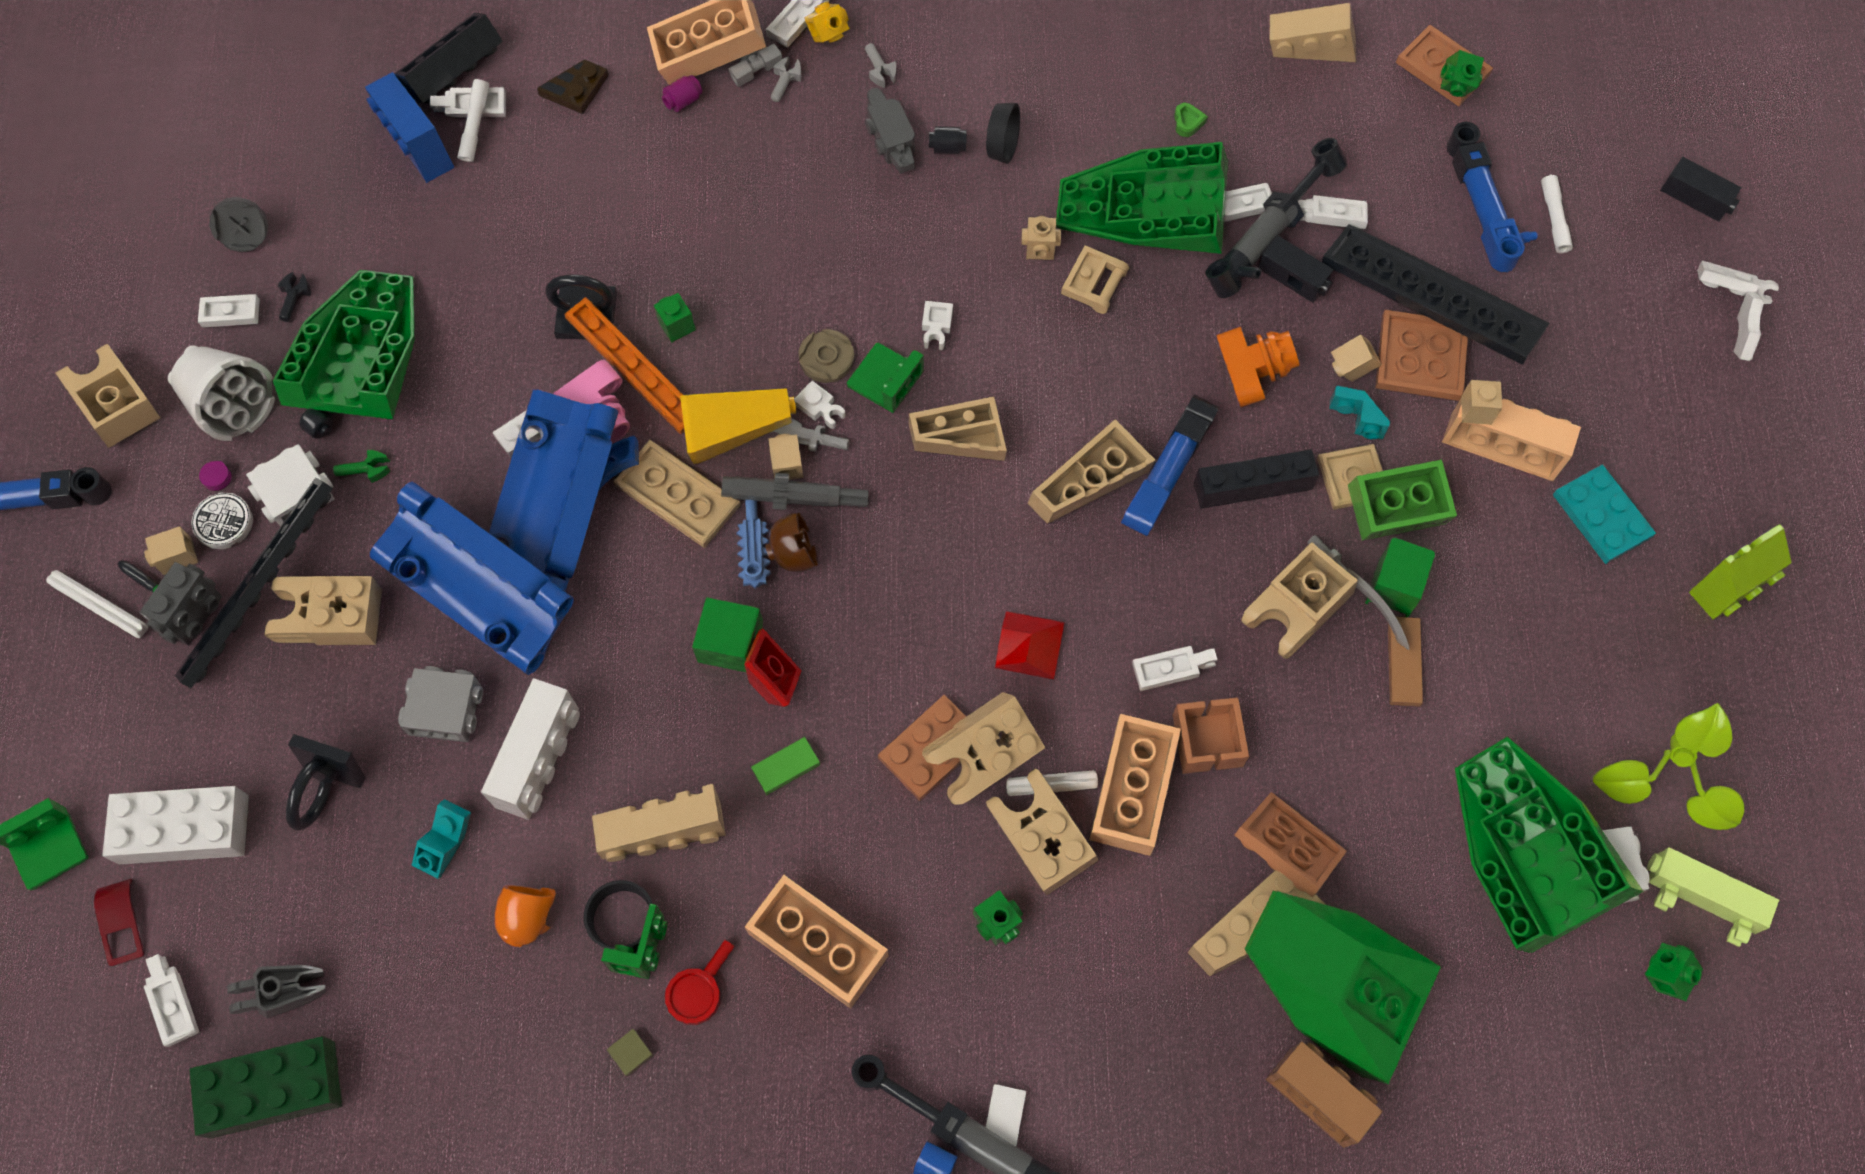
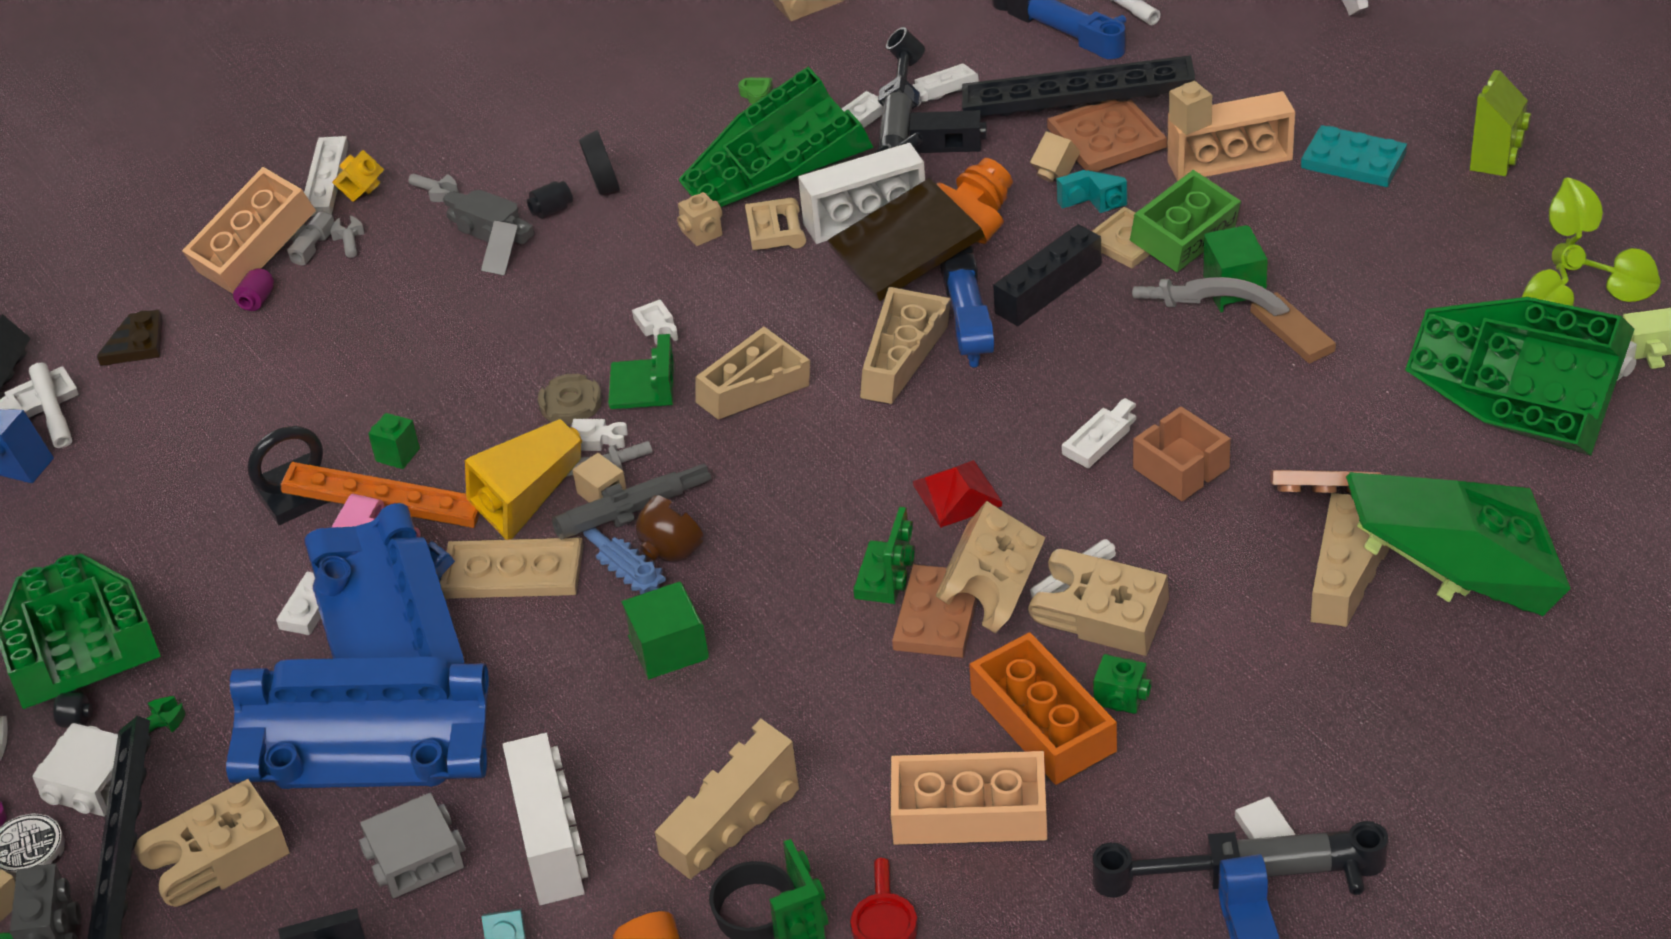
camera: 30 degrees left, 25 degrees down
red slope [744,628,802,707] -> none
bright green tile [751,737,820,795] -> none
light nougat brick [1089,714,1181,856] -> none
tan brick [1242,542,1358,659] -> none
medium nougat brick [1265,1041,1383,1148] -> none
none -> light grey sticker [481,221,517,275]
none -> white brick [798,143,925,244]
none -> dark brown tile [827,178,985,301]
none -> green bracket [853,506,915,604]
none -> orange brick [969,632,1117,785]

